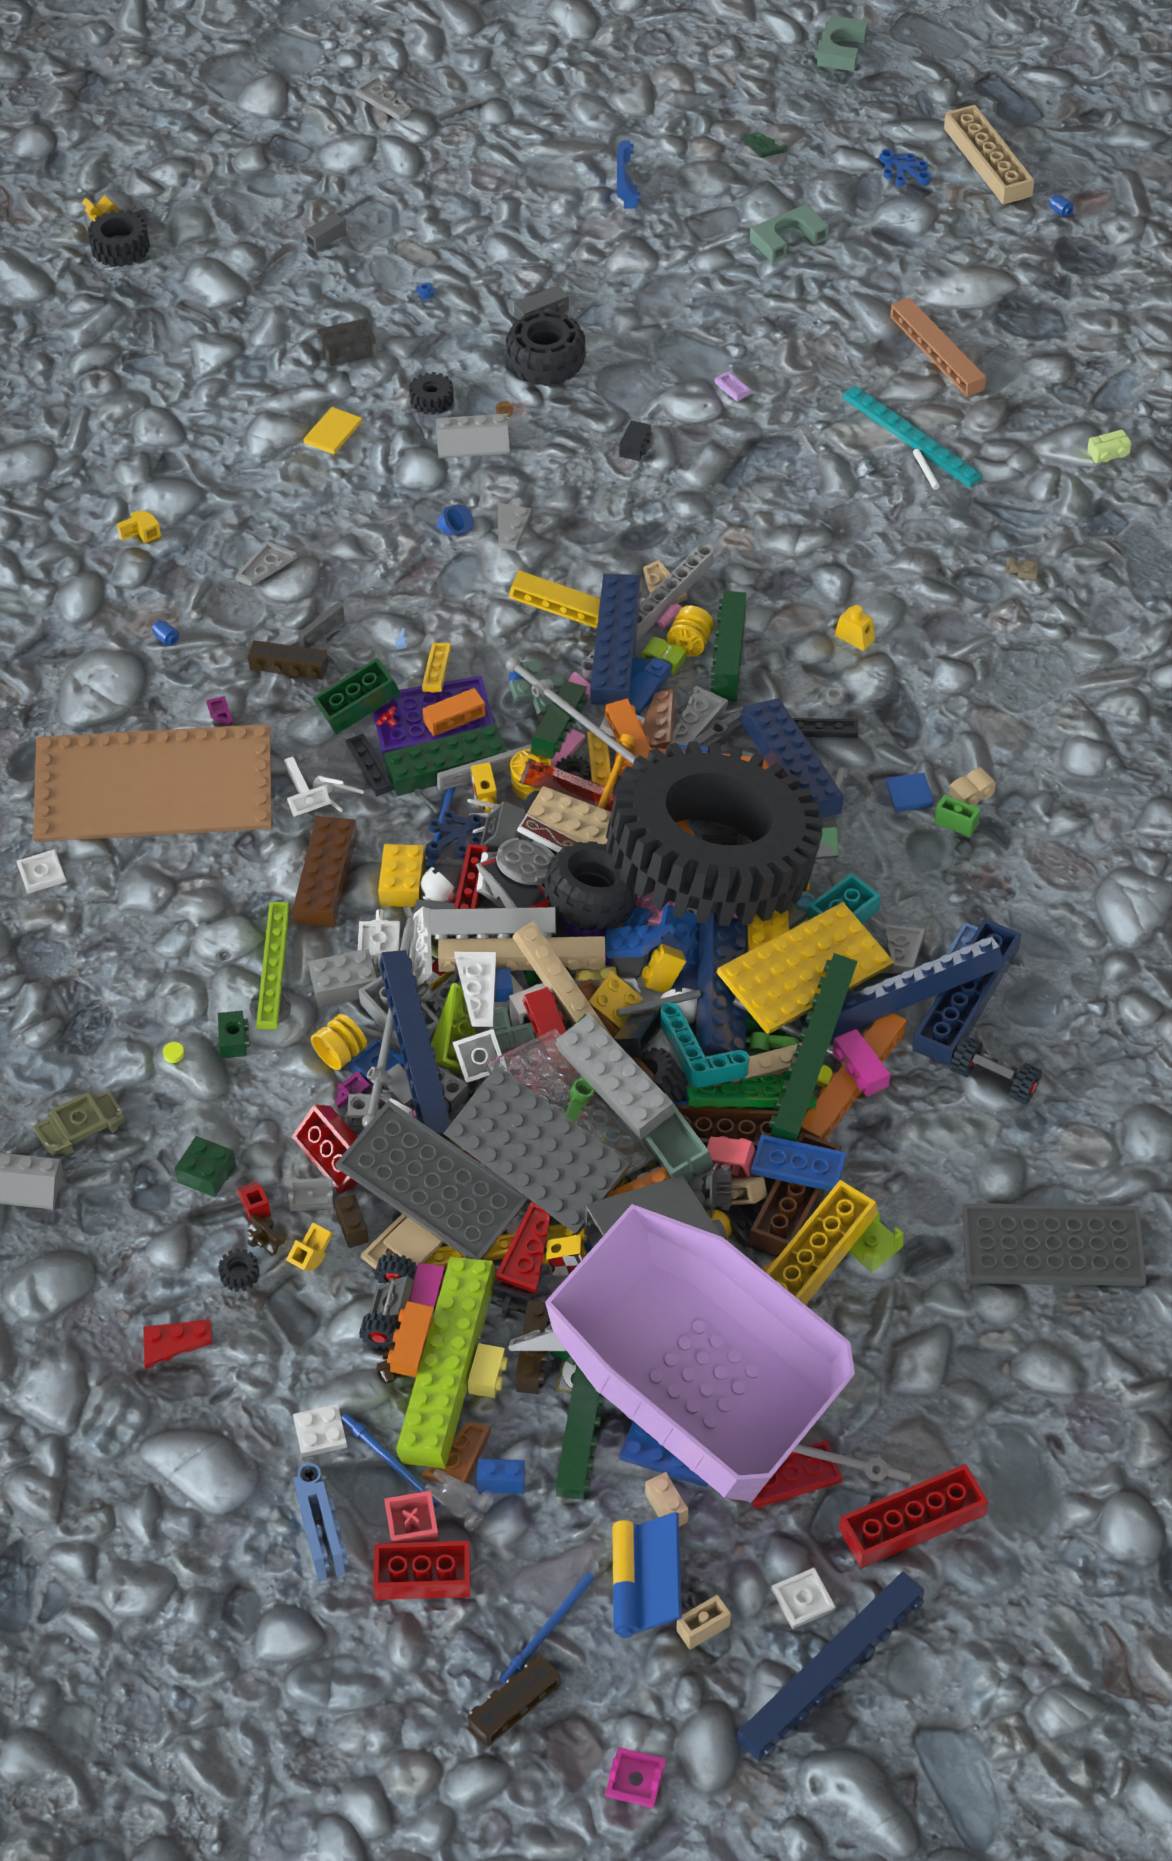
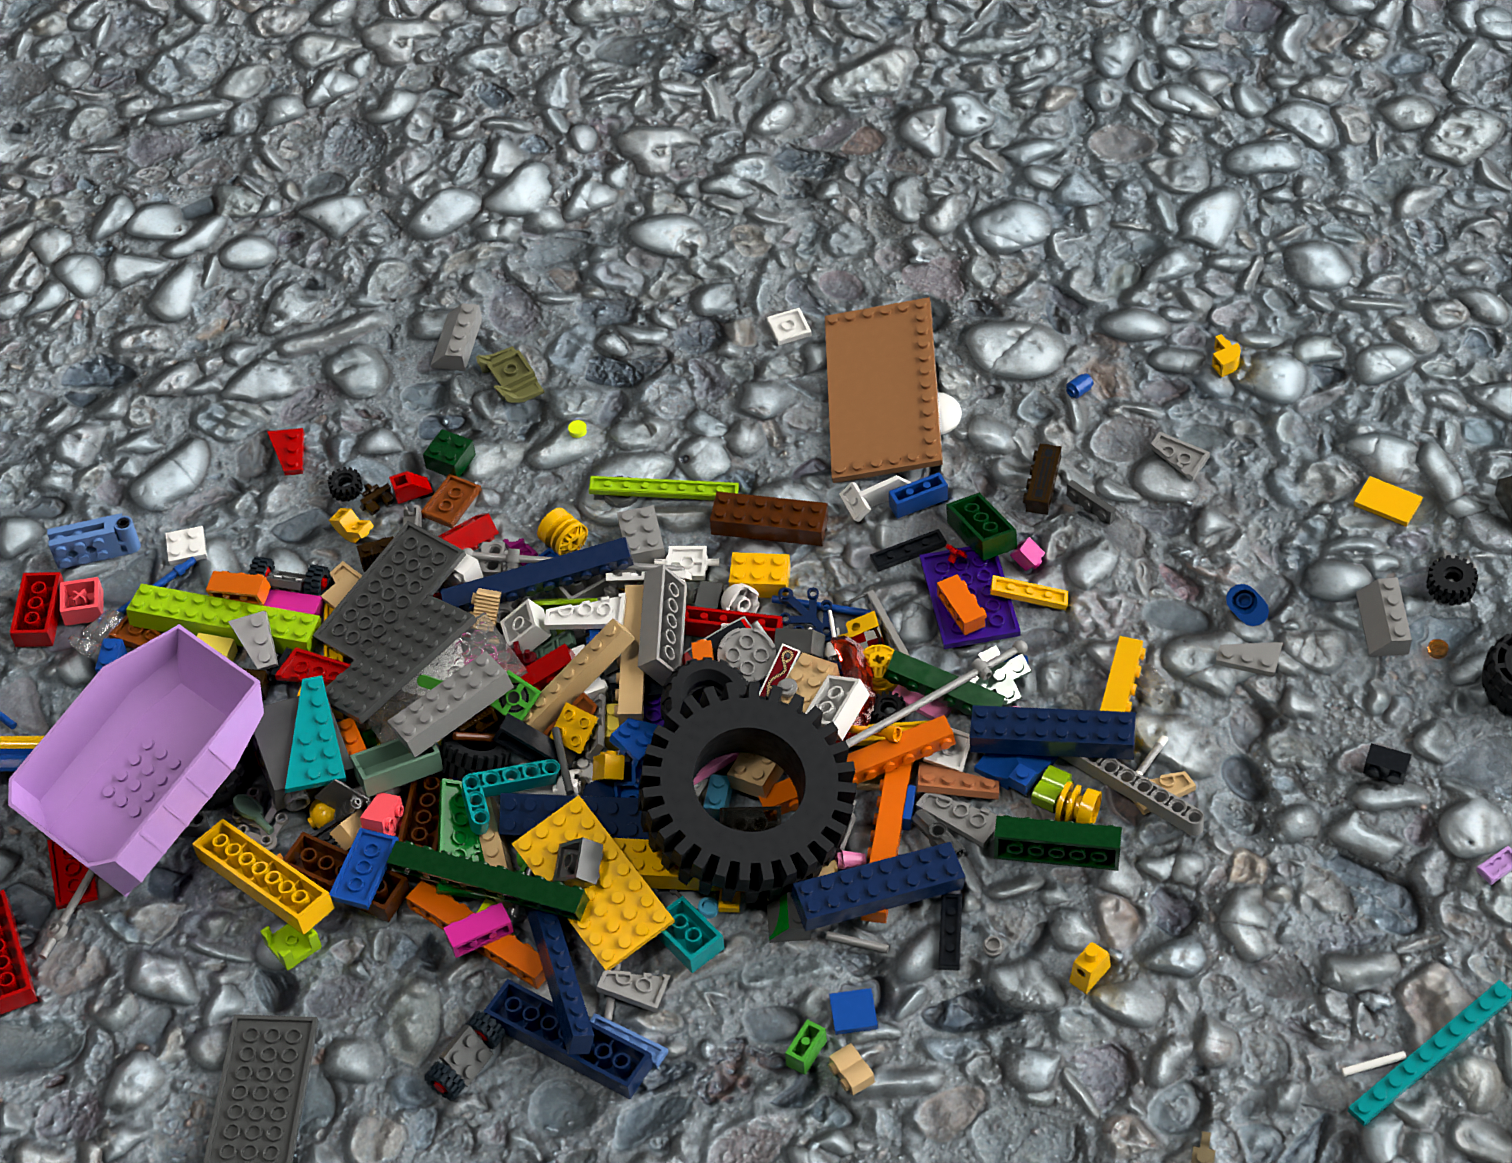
camera: 95 degrees right, 0 degrees up
magenta slope [206,696,233,725] -> none
dark green brick [218,1010,250,1059] -> none
white plant [313,775,364,812] -> none
dark green brick [384,724,507,796] -> none
light blue hand [395,628,407,650] -> none
bright pink cone [657,603,682,629] -> none
none -> light grey wing [228,611,279,670]
none -> teal wing [285,675,346,793]
none -> dark orange tile [421,474,482,528]
none -> tan brick [470,588,501,633]
none -> dark grey slope [553,837,603,888]
none -> orange brick [691,639,714,660]
none -> light grey plate [777,678,798,698]
none -> white brick [805,675,870,741]
none -> blue brick [889,472,948,519]
none -> brick [1010,537,1045,571]

